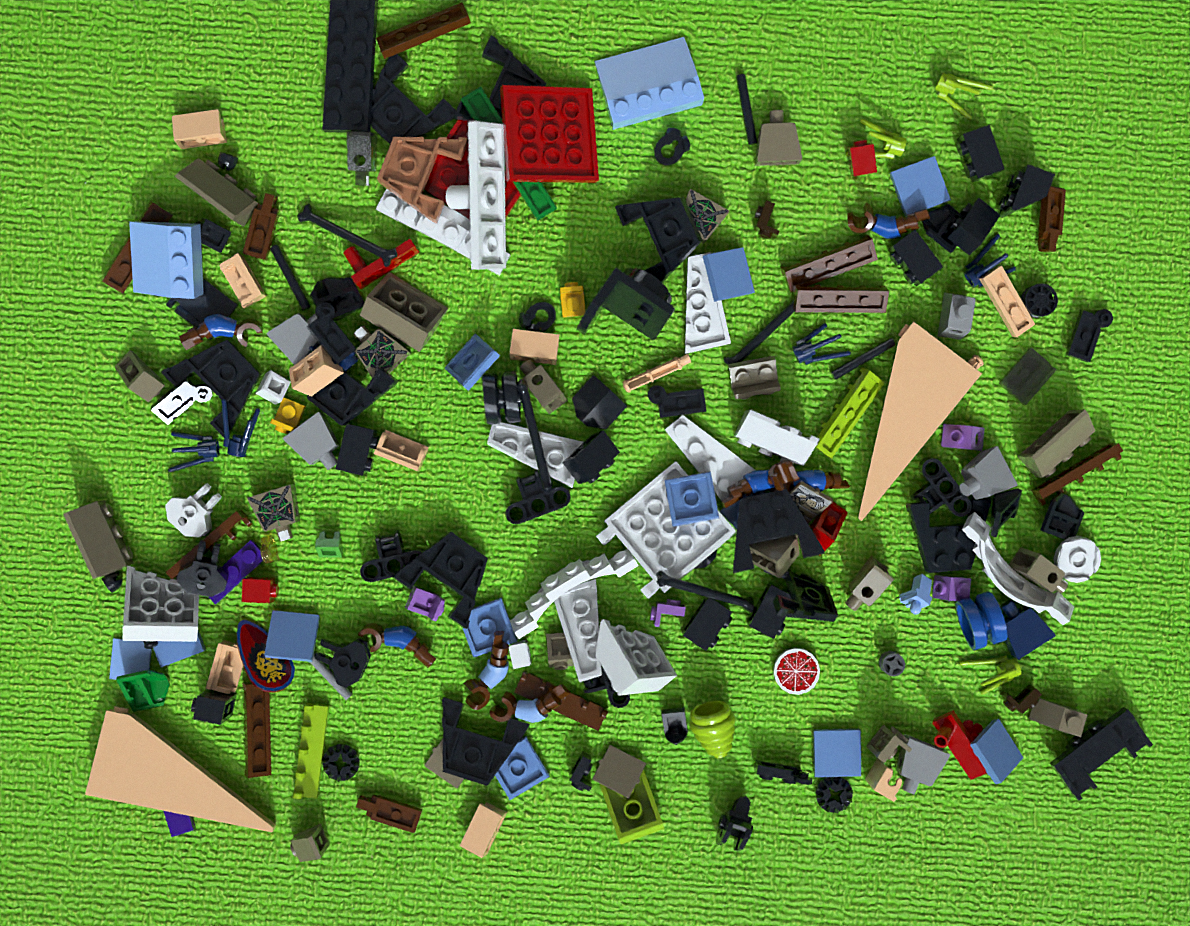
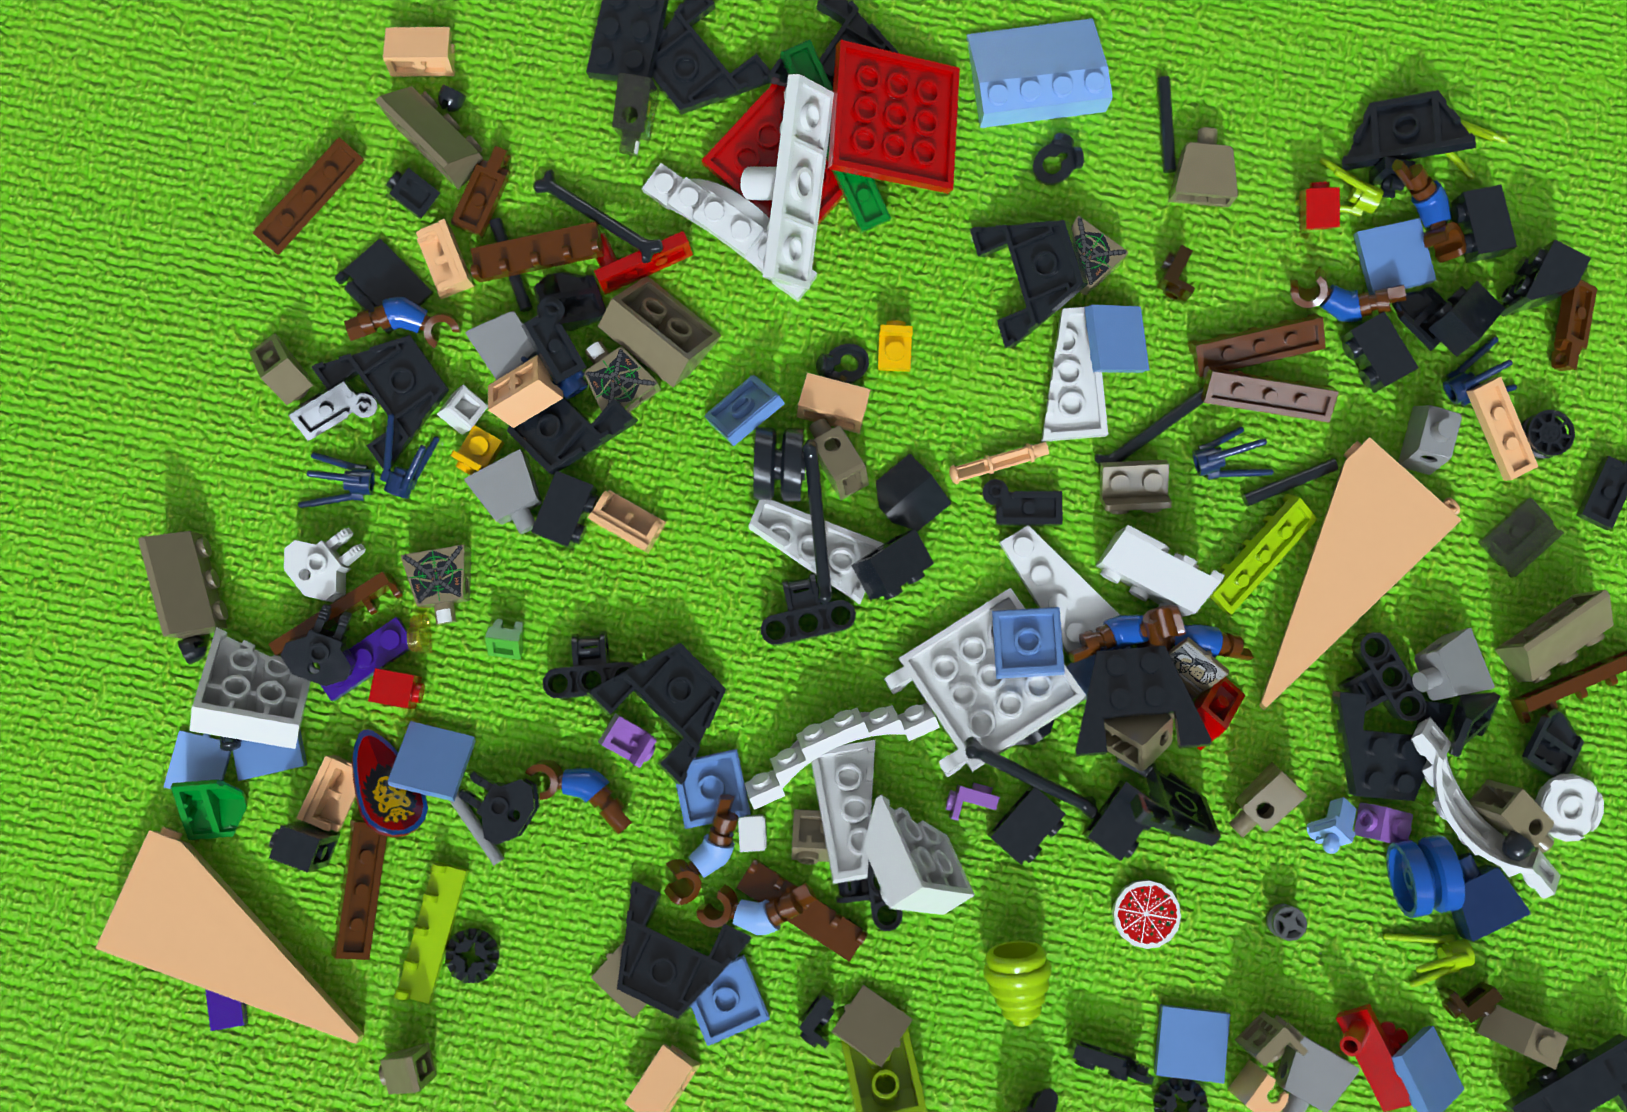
camera: 10 degrees right, 5 degrees down
light blue slope [129,221,203,299] -> none
reddish brown hinge [356,795,423,833] -> none
nougat wing [377,137,468,223] -> none
black piece [576,268,675,340] -> none
black plate [662,707,688,745] -> none
medium lavender bracket [941,424,984,451] -> none
none -> reddish brown hinge [470,221,604,283]
none -> black wing [1342,90,1476,171]
none -> black tile [1369,156,1416,198]
none -> reddish brown piece [1392,159,1466,263]
none -> black hinge [1502,830,1535,861]

